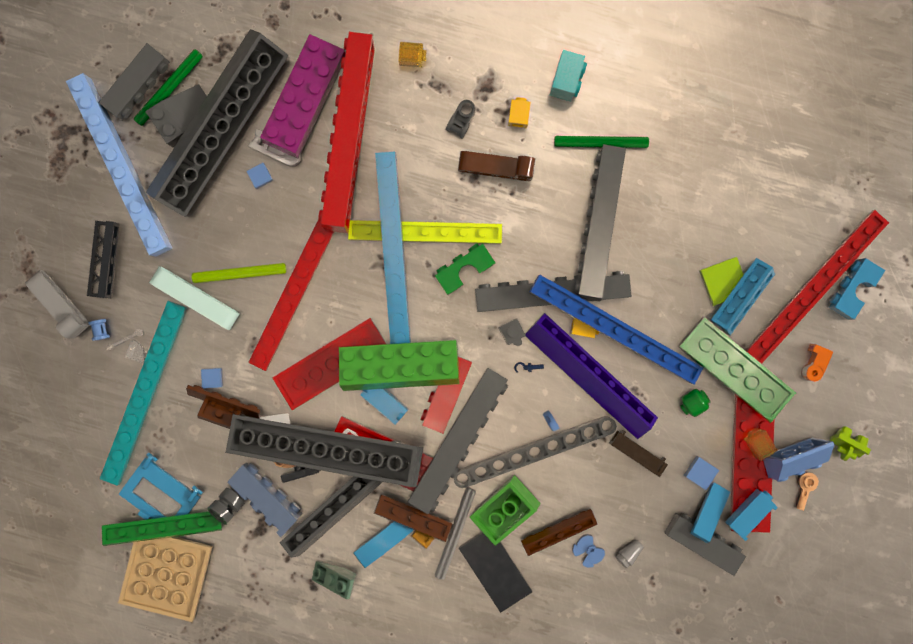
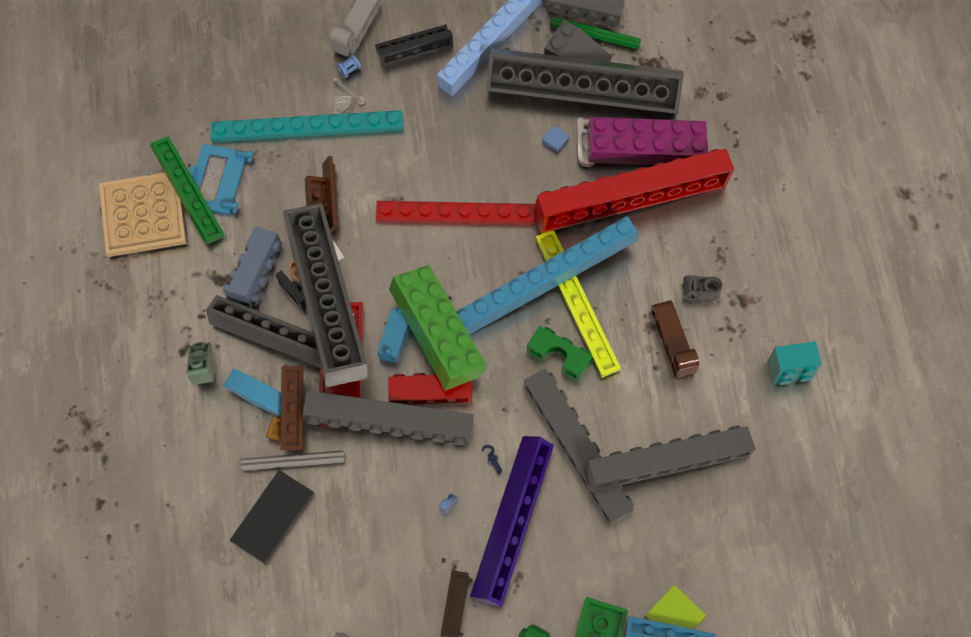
camera: 65 degrees right, 20 degrees down
light aqua beam [149,266,240,330] -> none
lime axle [191,263,286,283] -> none
medium blue tile [201,368,223,388] -> none
dark grey wheel [208,488,245,525] -> none
red plate [272,318,386,410] -> none
clear yellow brick [398,42,427,67] -> none
dark grey beam [454,416,617,488] -> none
bright green slope [469,475,541,546] -> none
dark grey brick [498,318,526,346] -> none
yellow brick [508,97,531,128] -> none
reddish brown plate [521,509,598,556] -> none
blue plate [529,275,703,385] -> none
green axle [554,136,649,148] -> none
yellow brick [570,317,599,338] -> none
medium blue piece [573,534,605,568] -> none

